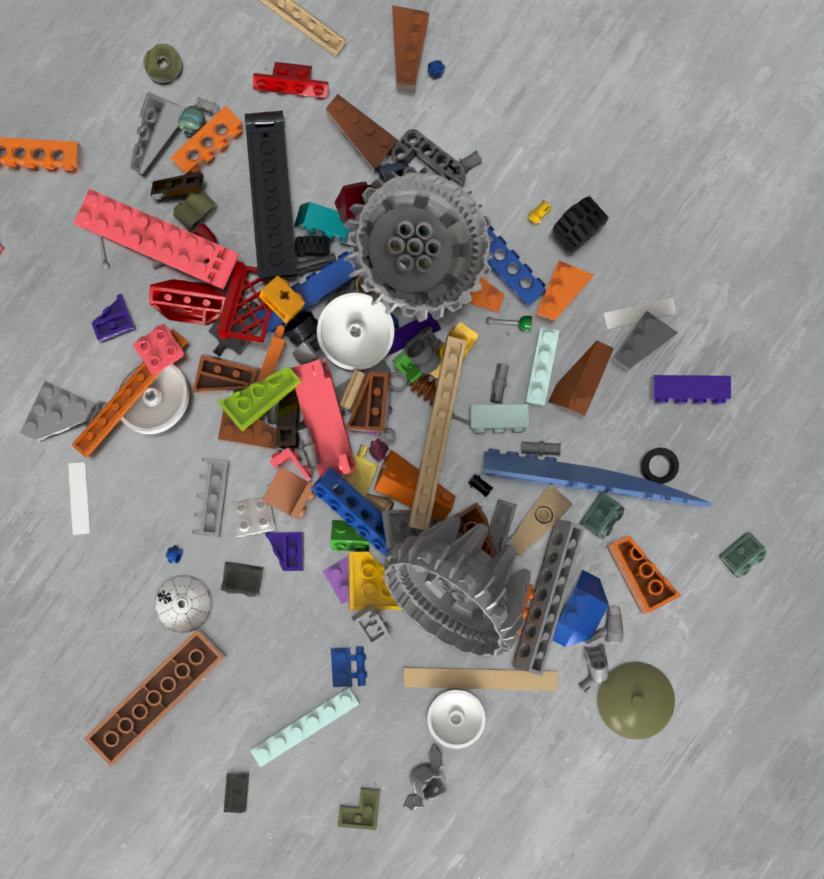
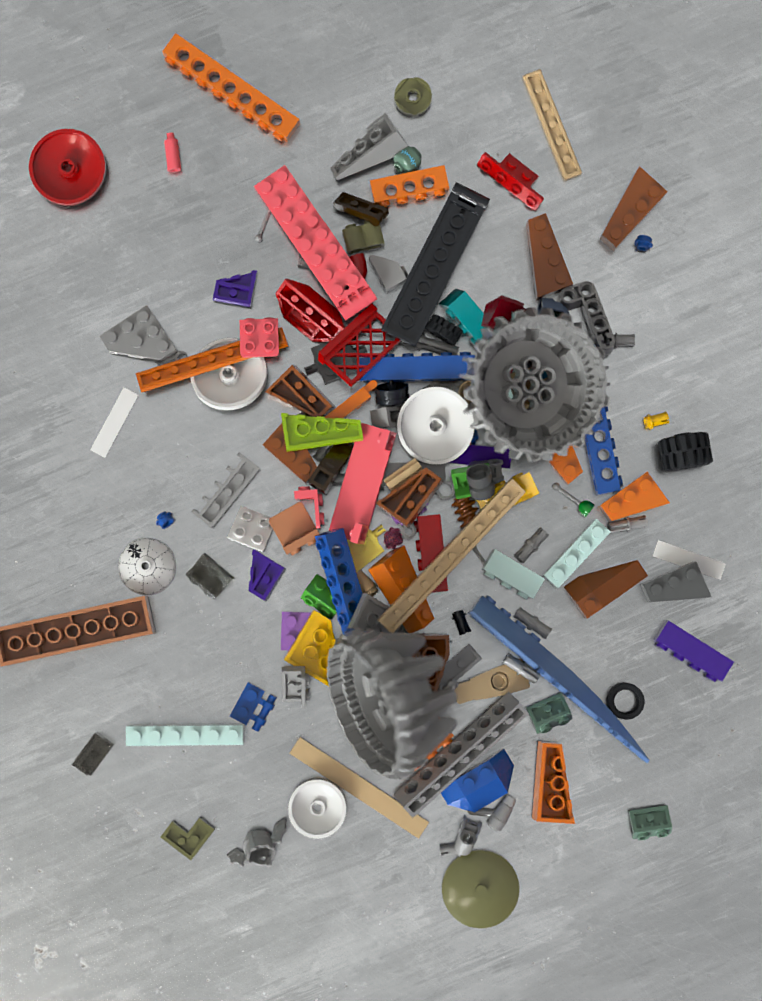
camera: 35 degrees right, 0 degrees up
clear pin [194,97,220,117] -> none
light orange brick [259,276,305,323] -> none
light grey pin [298,427,320,468] -> none
none -> light grey slope [369,255,408,293]
none -> red brick [414,514,448,593]
none -> light grey axle [503,653,540,683]
none -> light grey axle [608,515,648,533]

